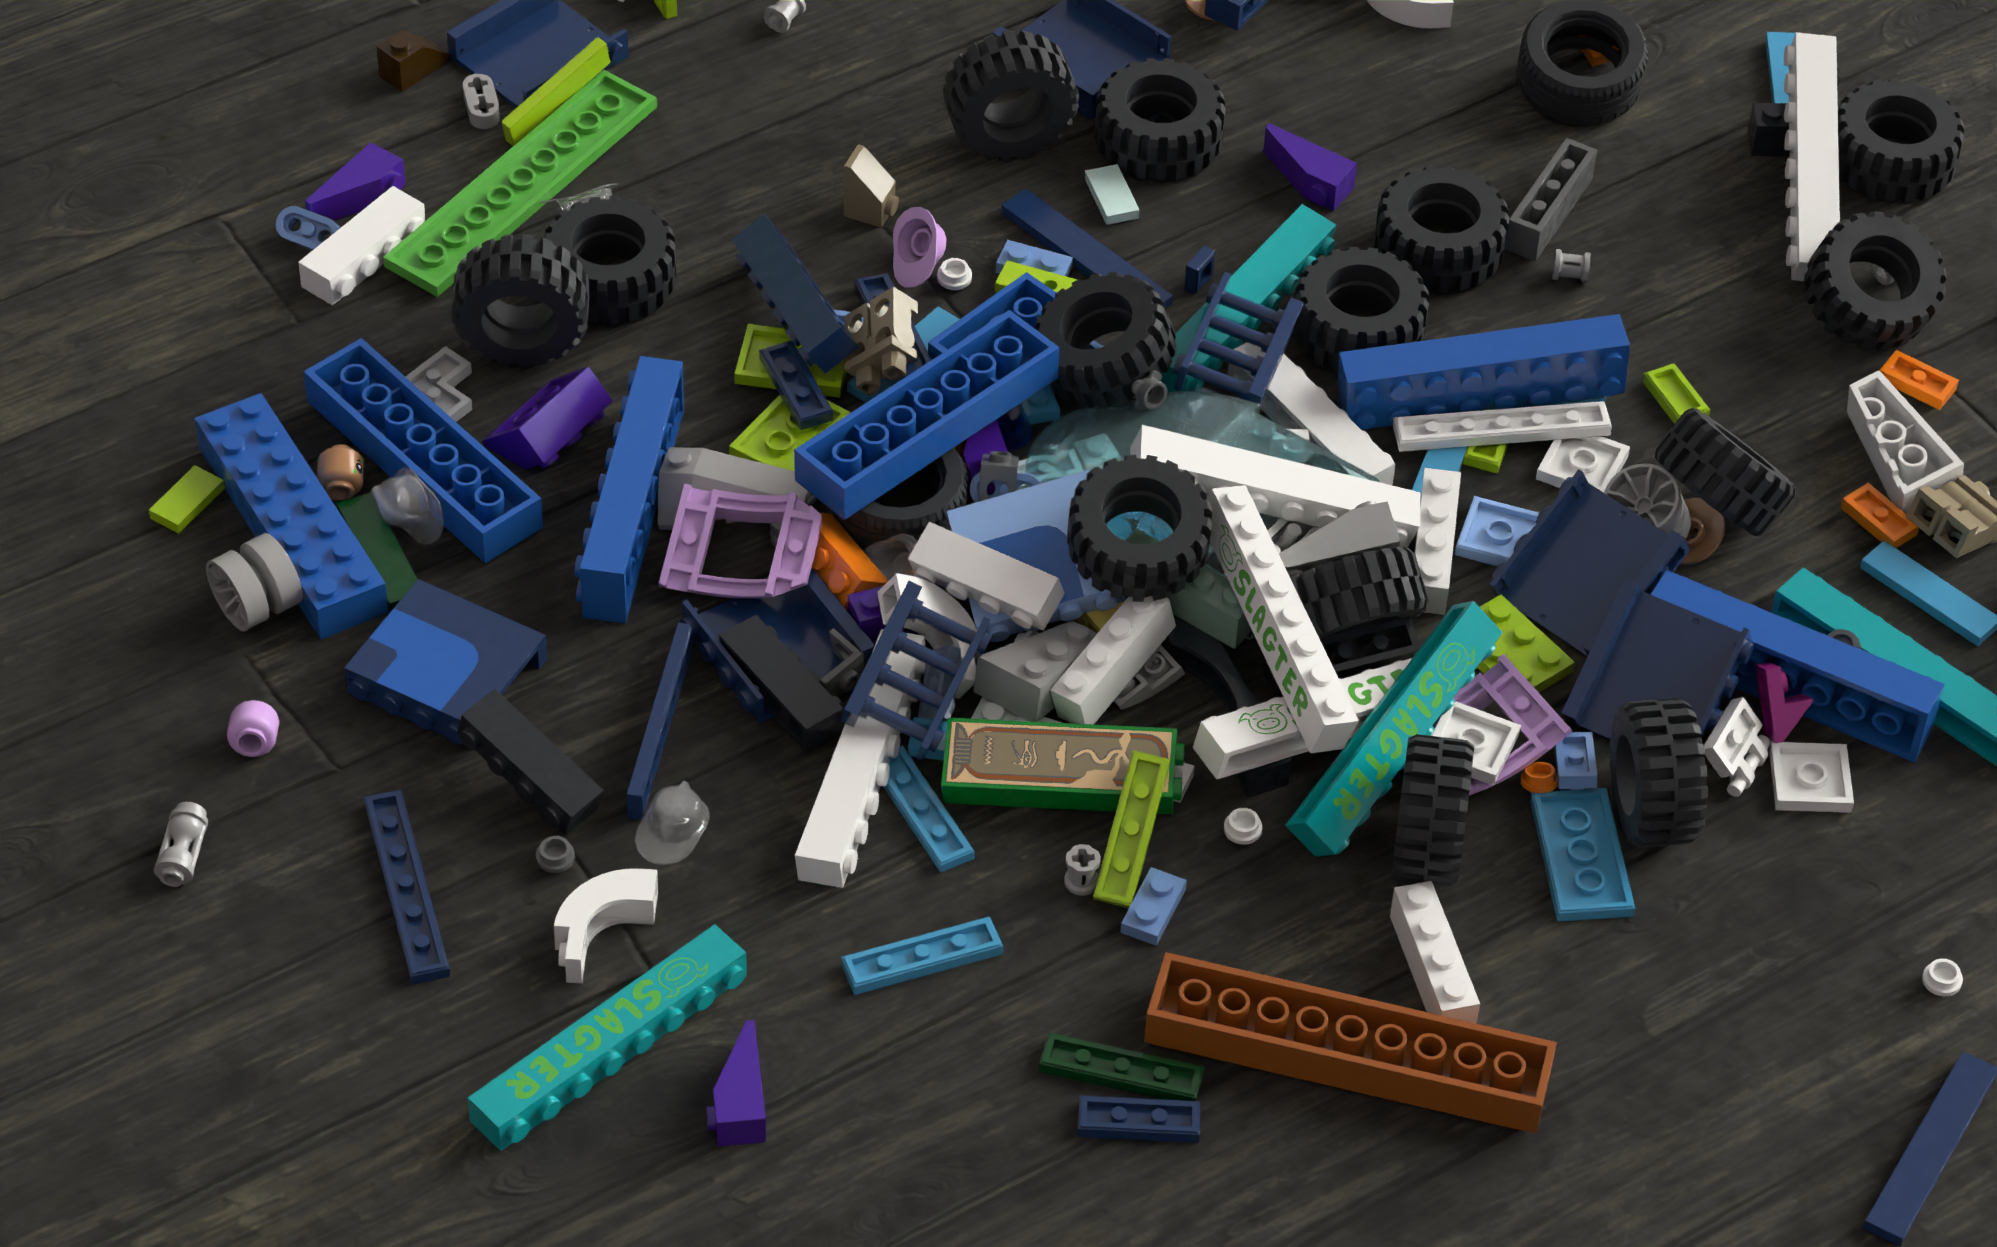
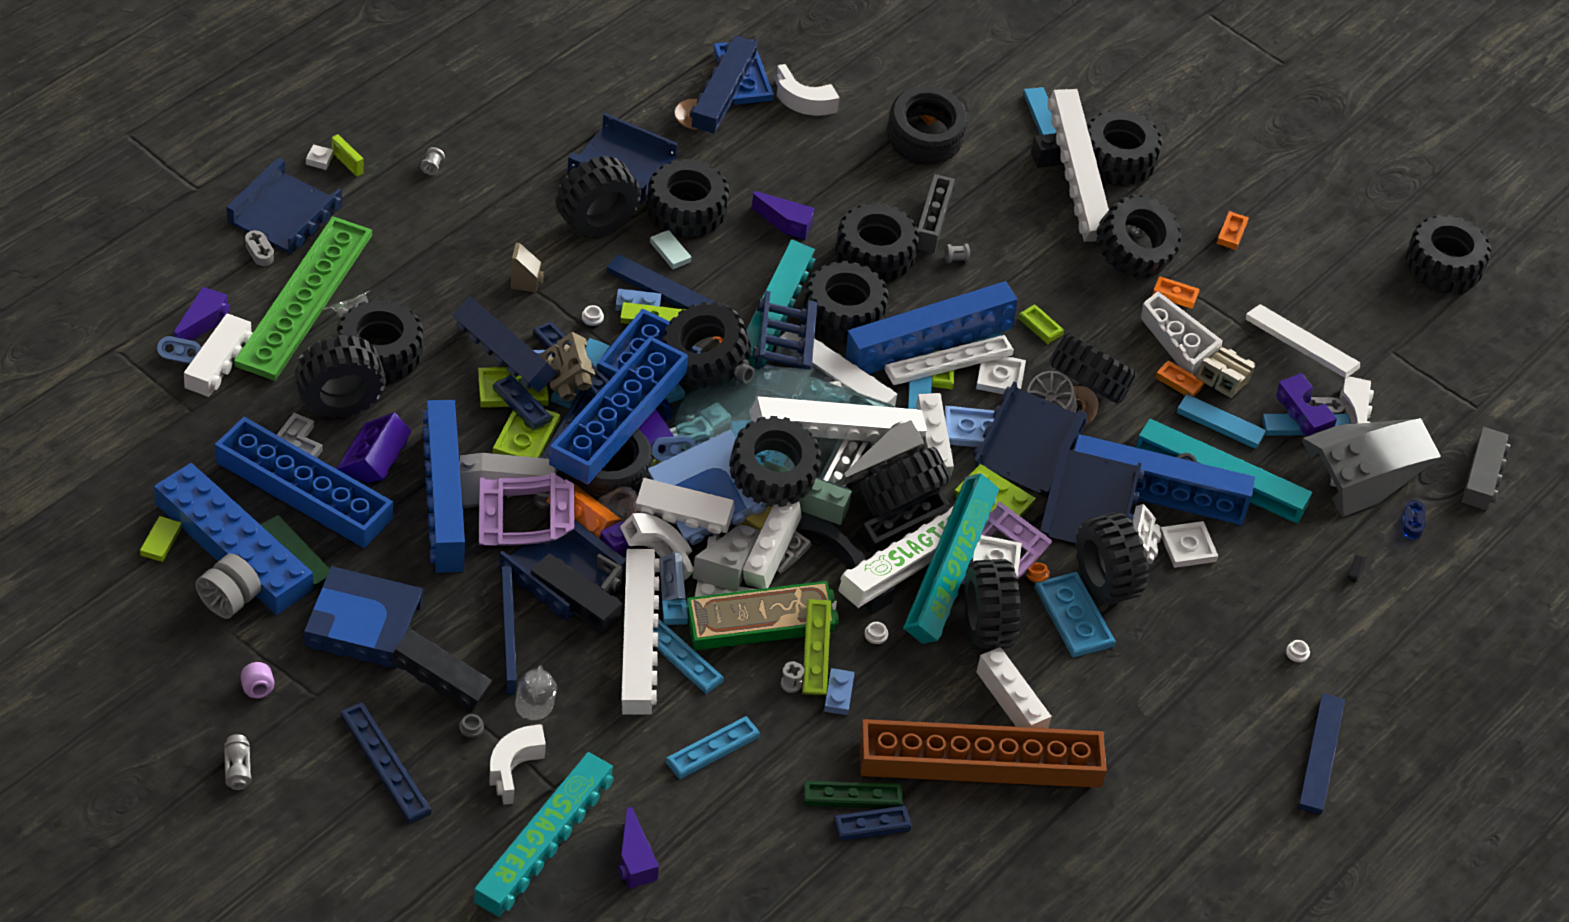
camera: 20 degrees left, 0 degrees up
medium nougat head [316,445,364,501] -> none
clear piece [371,467,444,544] -> none
dark brown slope [376,30,451,92] -> none
lime tile [502,37,610,146] -> none
dark blue fence [840,580,992,761] -> none
lavender piece [893,207,946,288] -> none
dark grey bracket [978,451,1019,502] -> none
dark blue tile [1184,245,1215,295] -> none
white brick [1207,485,1359,753] -> none
medium blue plate [1554,732,1597,790] -> none
magenta slope [1755,662,1813,743] -> none

